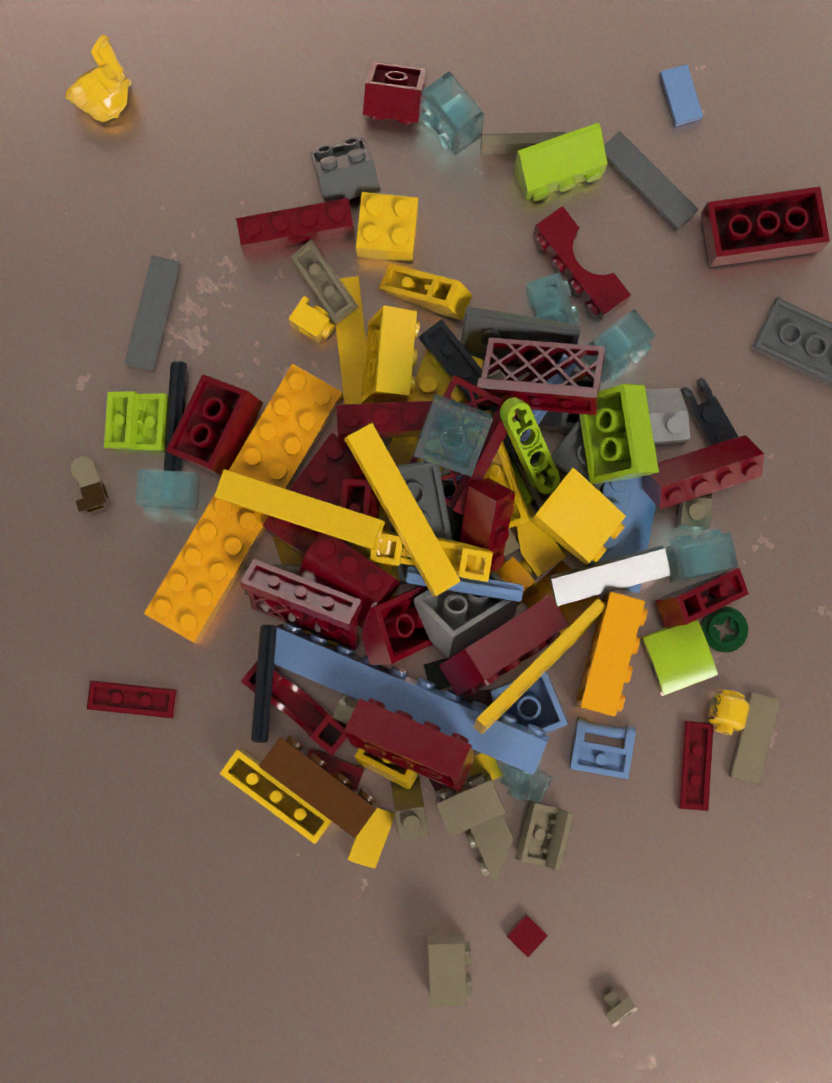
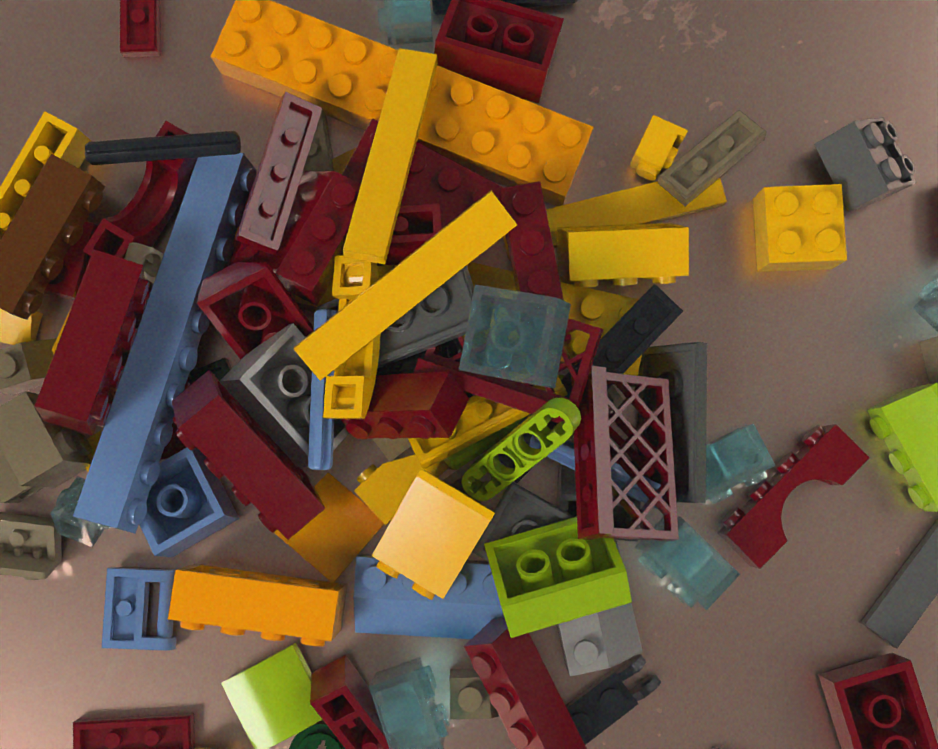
camera: 85 degrees right, 0 degrees up
dark red brick [236,198,355,255] -> none
yellow slope [378,263,473,320] -> none
yellow tile [473,599,606,734] -> none
light orange brick [495,557,538,606] -> none
tile [549,545,670,606] -> none

